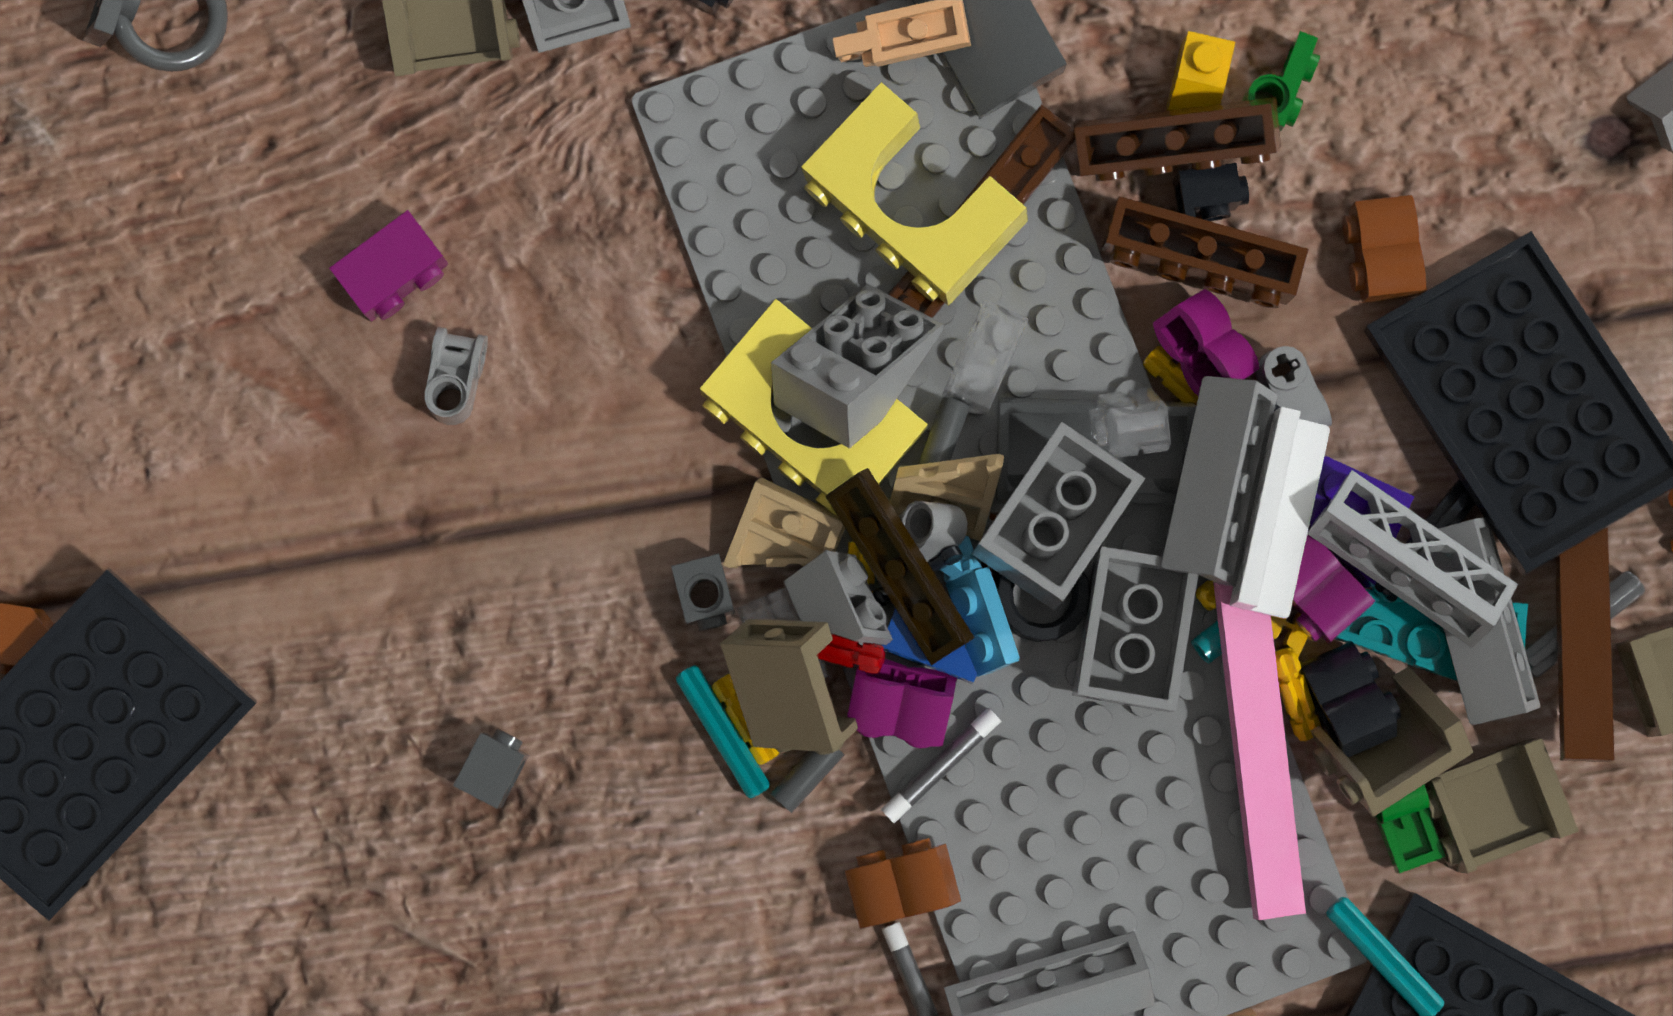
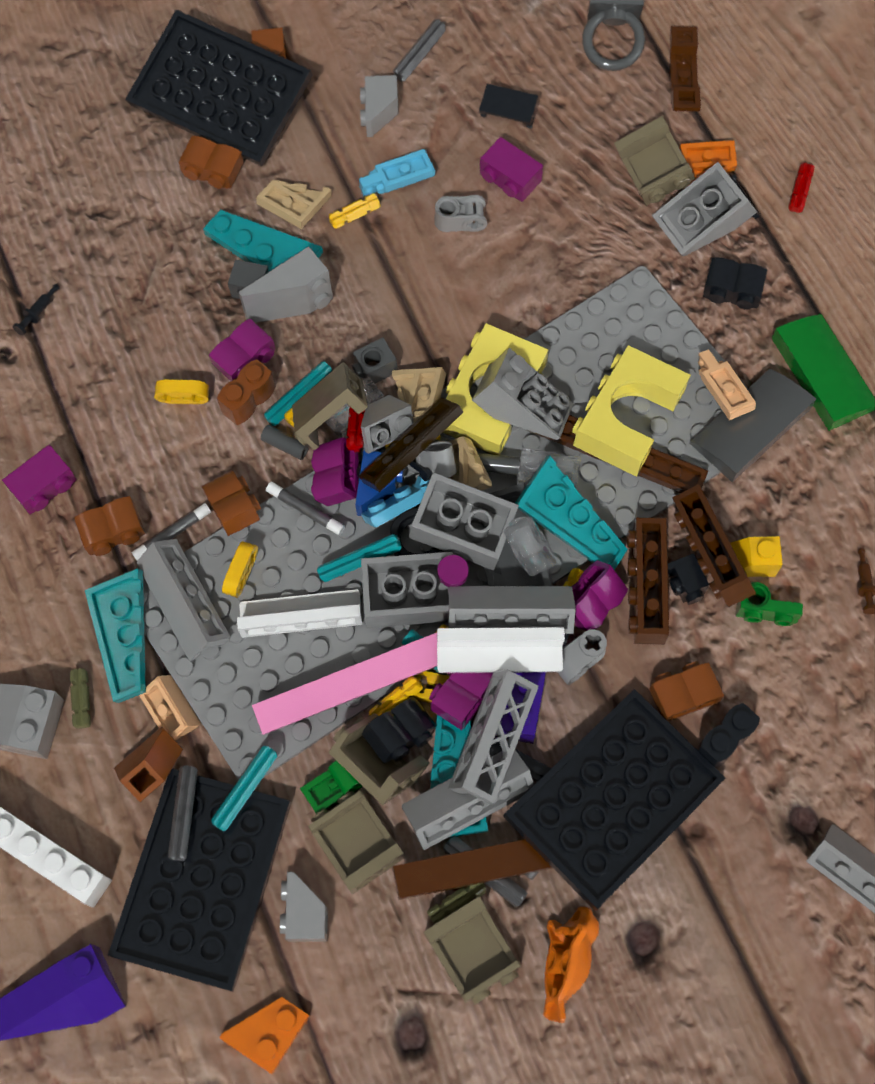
camera: 85 degrees right, 15 degrees down
none -> yellow beam [154,379,210,404]
none -> dark orange brick [179,136,243,189]
none -> teal wing [203,210,323,272]
none -> magenta brick [209,319,276,381]
none -> dark orange brick [217,359,276,425]
none -> yellow beam [222,541,258,598]
none -> white panel [237,589,363,638]
none -> light grey slope [238,246,333,323]
none -> tan wing [256,180,331,229]
none -> light grey slope [280,872,328,942]
none -> teal axle [317,534,402,582]
none -> yellow axle [328,193,380,229]
none -> medium azure hinge [359,149,435,196]
none -> light grey slope [360,75,398,137]
none -> flat silver axle [393,19,446,82]
none -> olive axle [427,883,487,924]
none -> magenta tile [438,555,469,587]
none -> black hinge [479,84,539,129]
none -> teal wing [515,455,628,570]
none -> black brick [697,703,760,768]

